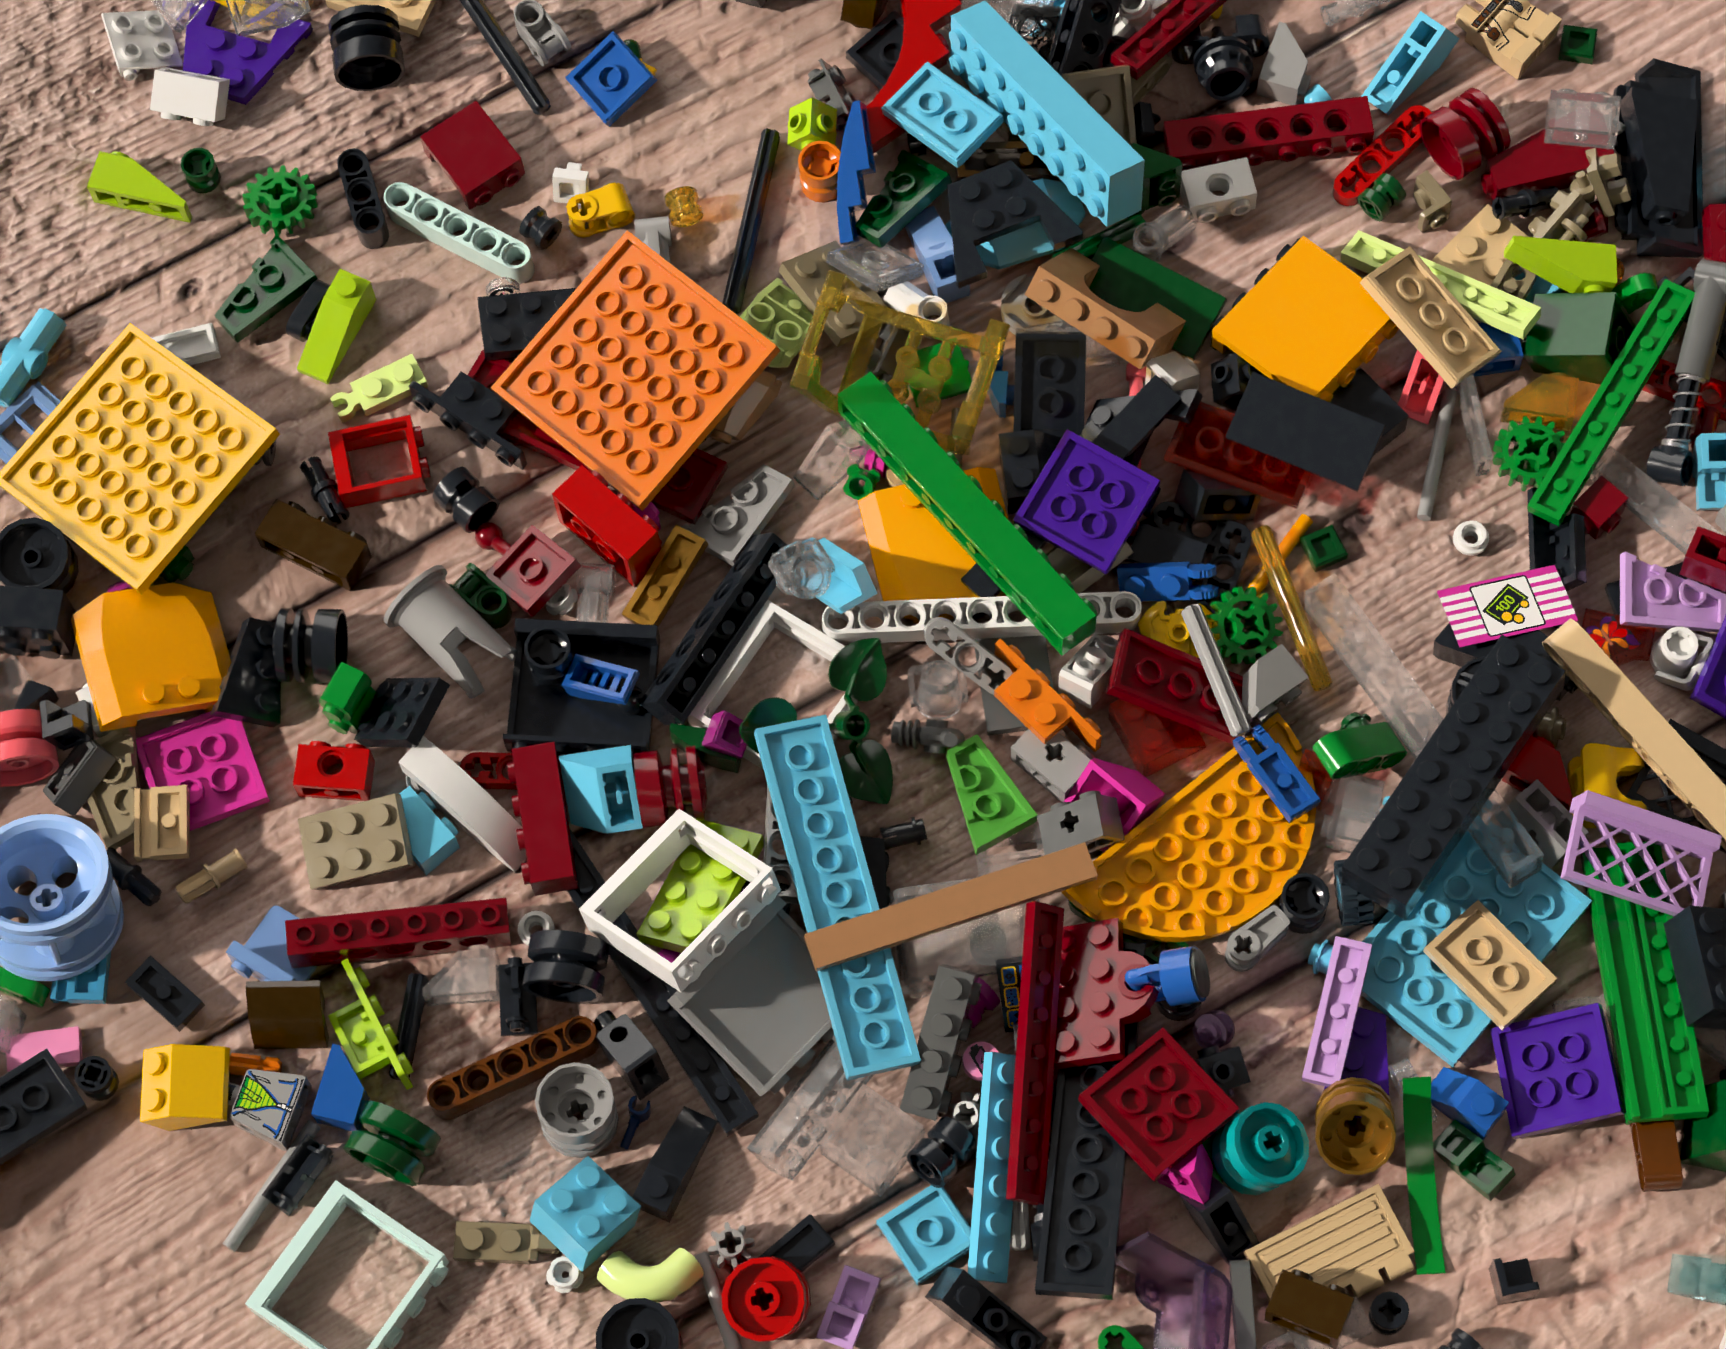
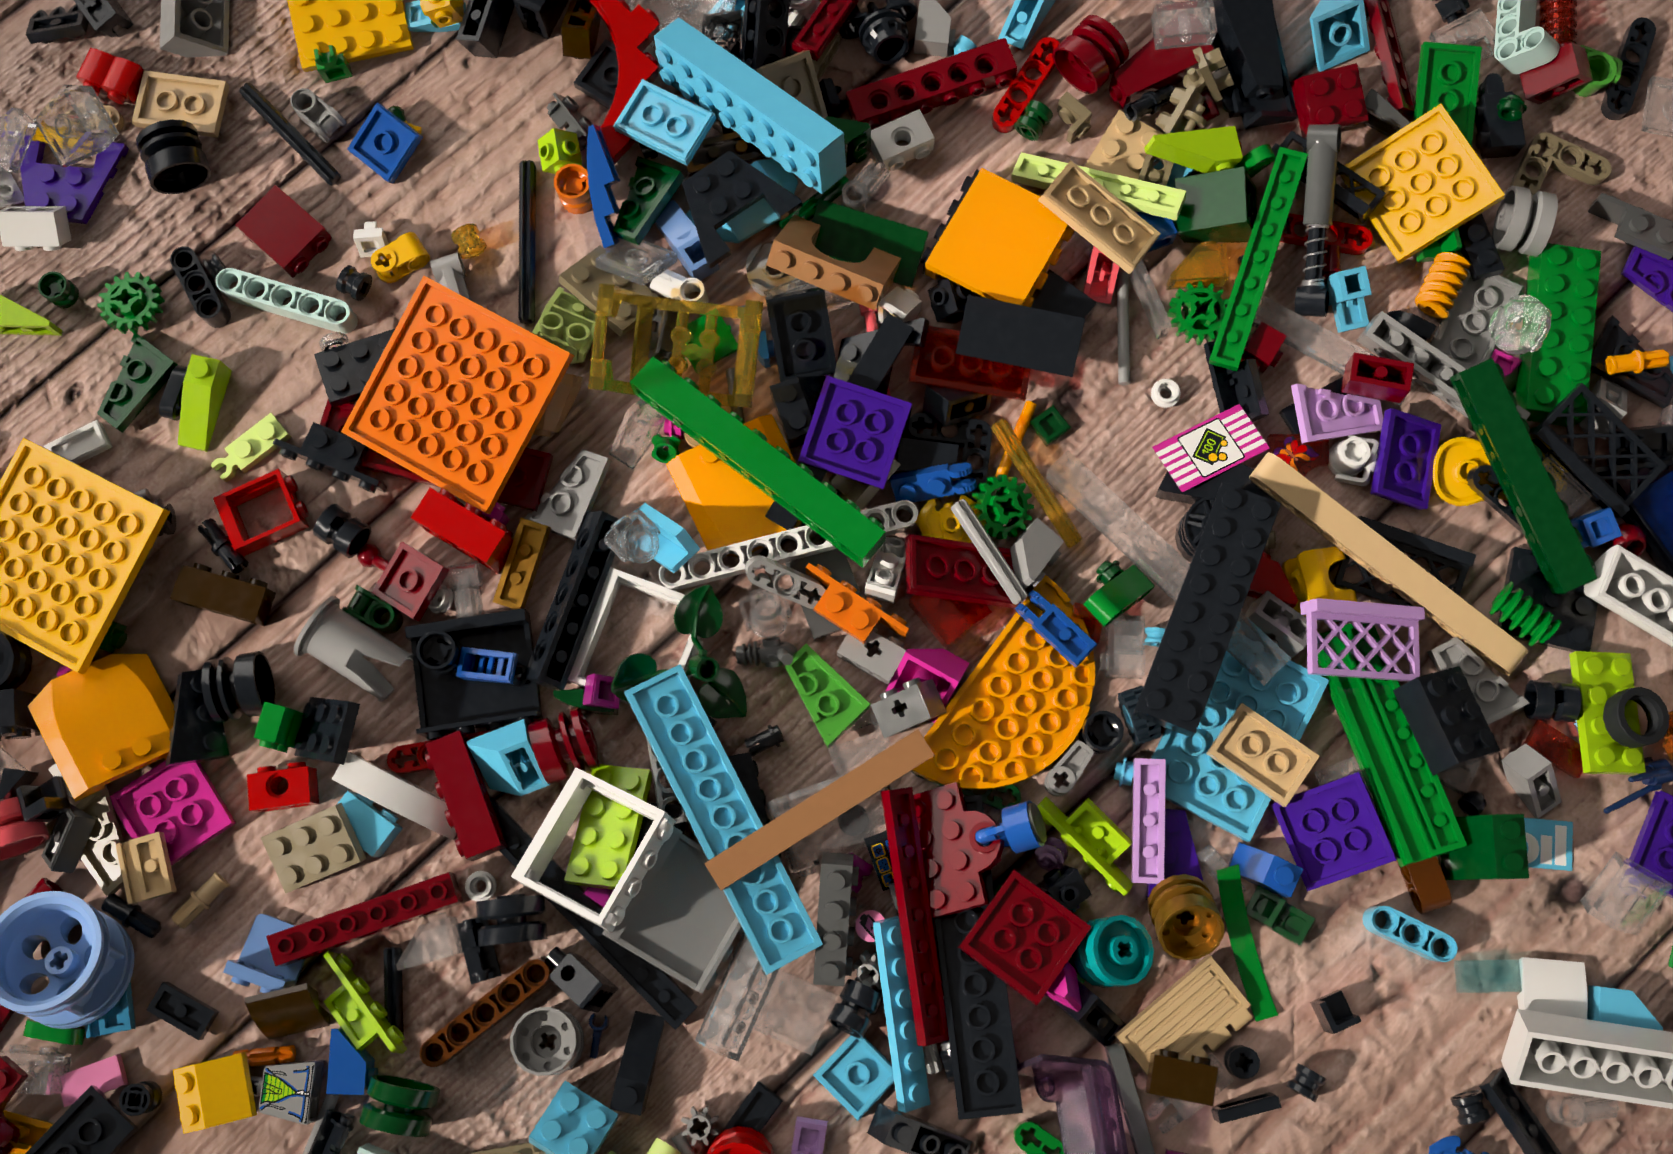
camera: 15 degrees left, 10 degrees up
none -> black bush [202,253,226,281]
none -> lime bracket [1037,797,1133,896]
none -> medium azure beam [1362,906,1458,962]

